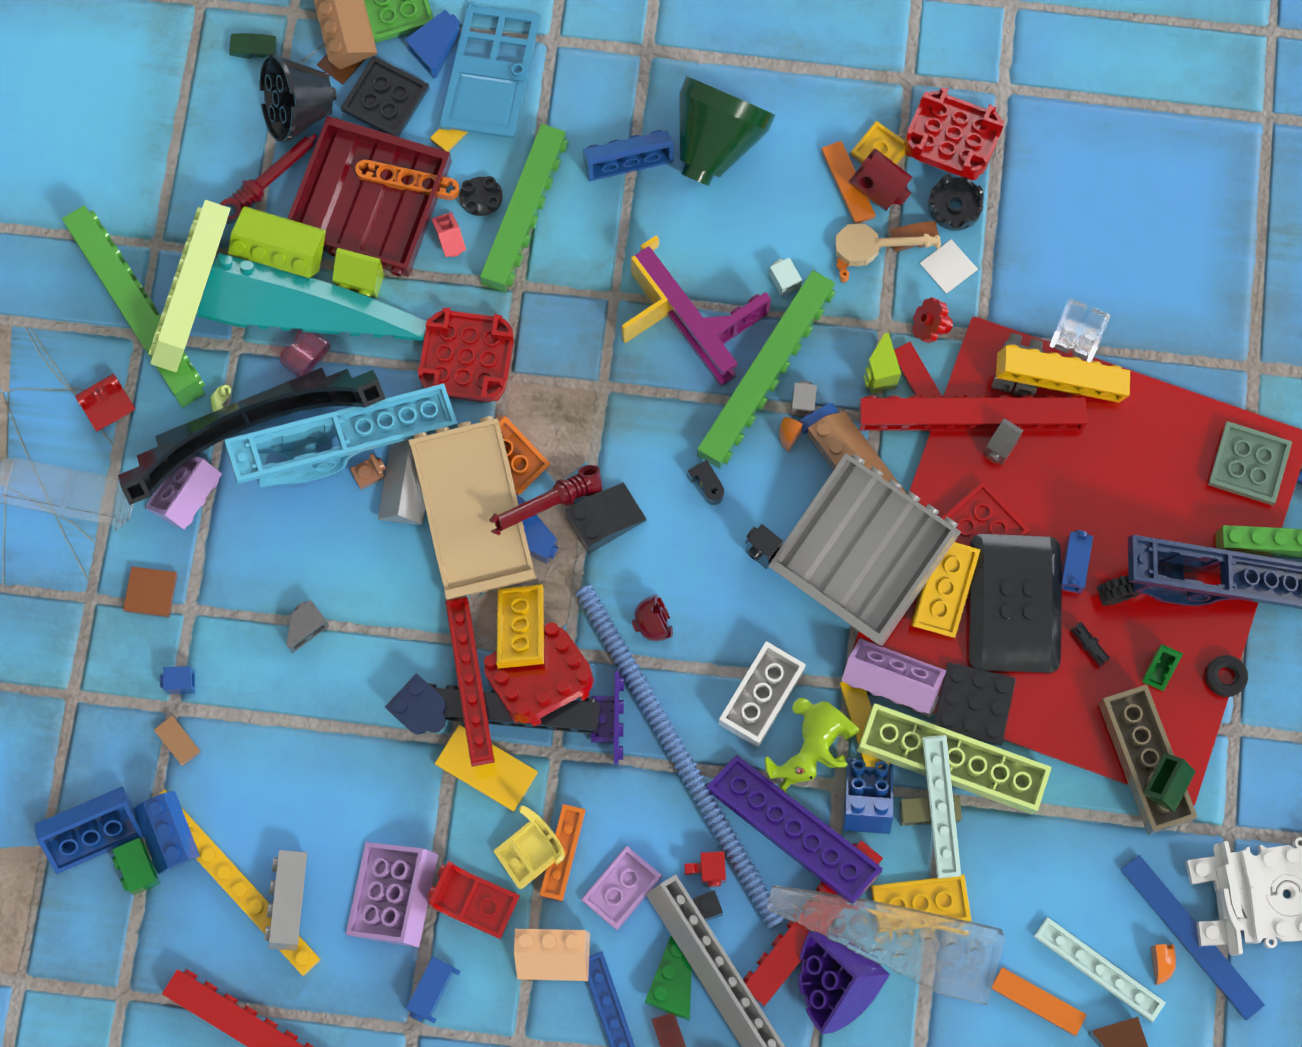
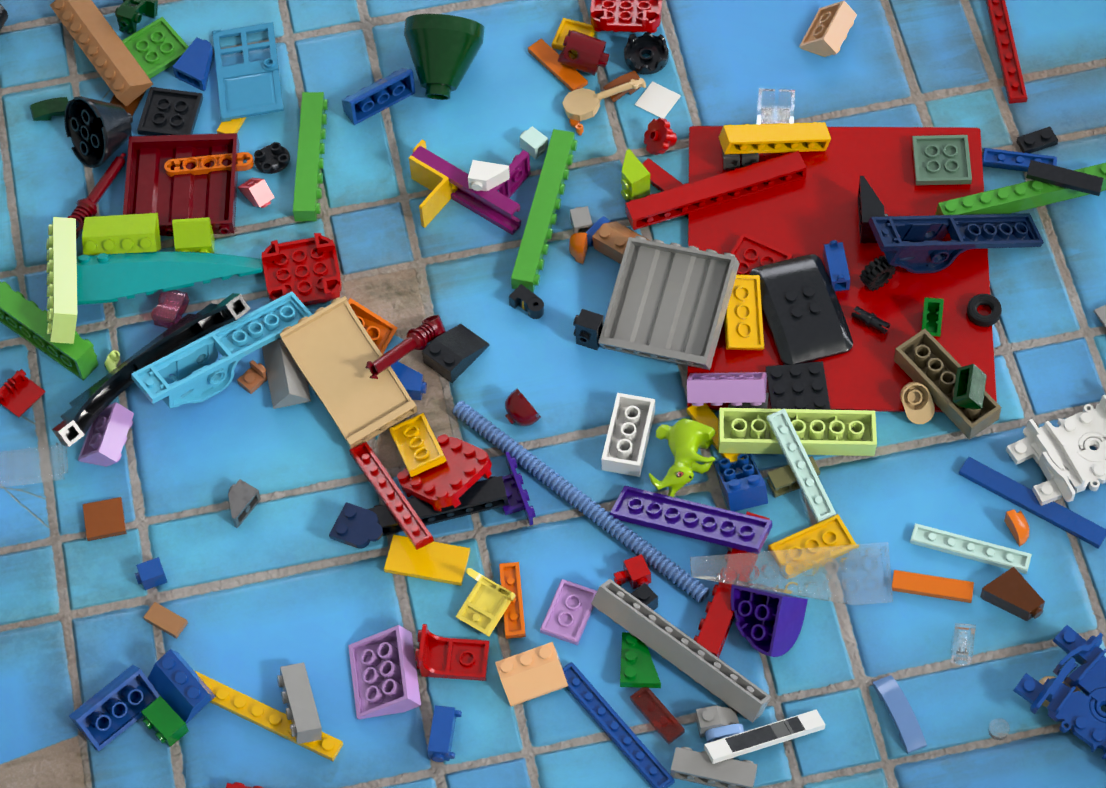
camera: 15 degrees left, 15 degrees down
flat silver slope [984,418,1023,465] -> none
none -> white slope [468,160,510,191]
none -> light nougat slope [799,1,857,57]
none -> black slope [858,176,888,243]
none -> tan cap [900,382,935,424]

